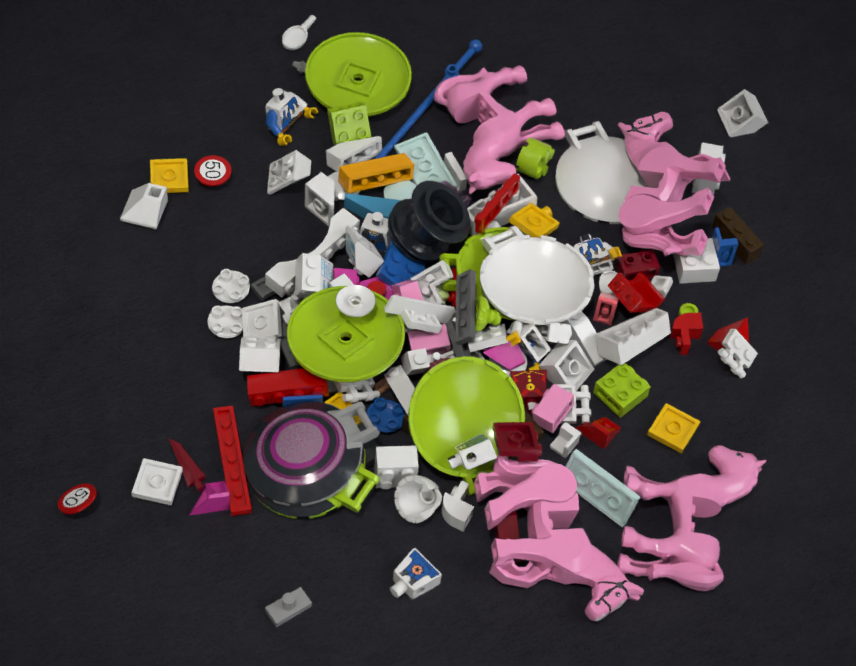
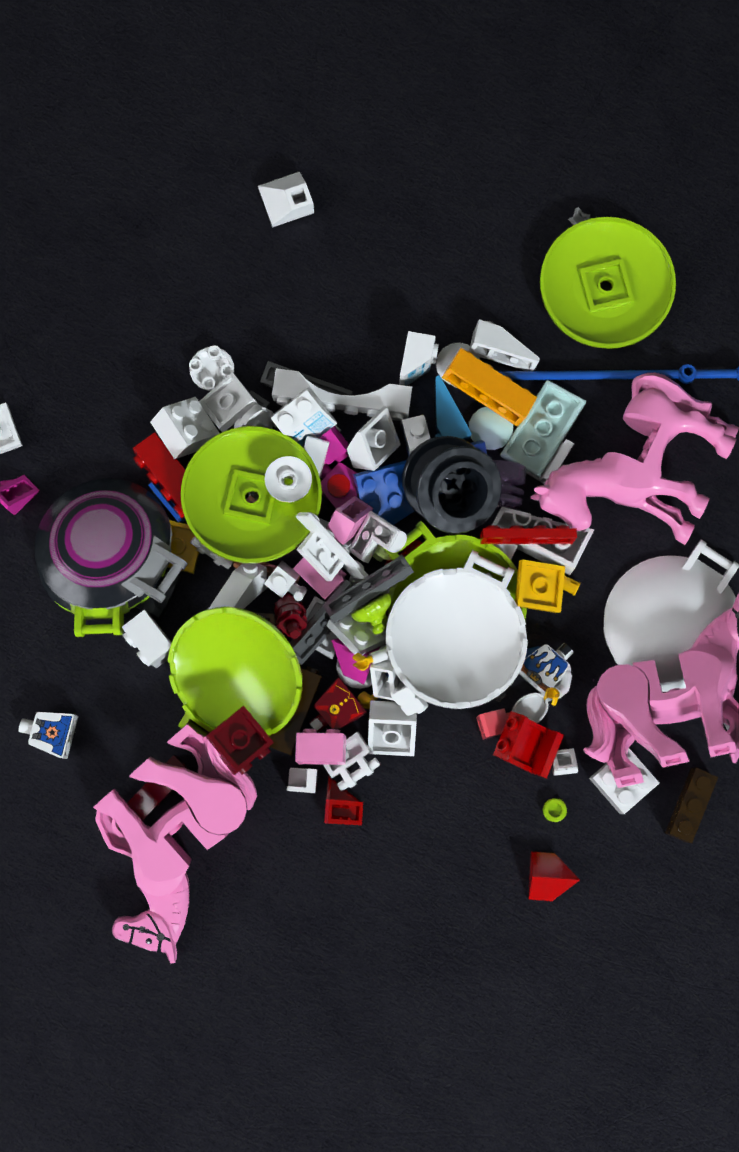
camera: 65 degrees right, 25 degrees up
yellow plate [150,158,188,193] -> none
dark red bar [168,438,206,492] -> none
piece [194,155,231,186] -> none
white dish [212,269,250,303] -> none
red plate [213,405,251,516] -> none
torso [266,88,318,146] -> none
white slope [267,150,311,195] -> none
white piece [282,15,316,50] -> none
lime brick [327,102,371,145] -> none
blue dish [367,398,405,433] -> none
white hair [395,475,442,523] -> none
white brick [442,481,474,531] -> none
white torso [447,433,497,470] -> none
lime brick [516,137,555,179] -> none
white slope [561,311,606,367] -> none
light aqua tile [566,449,640,527] -> none
lime brick [593,363,651,418] -> none
white wedge [595,308,671,365] -> none
dark red brick [615,249,660,281] -> none
bright pink animal [617,445,767,591] -> none
yellow plate [647,403,701,454] -> none
red brick [670,313,703,355] -> none
blue panel [712,228,738,267] -> none
white plate [718,329,758,378] -> none

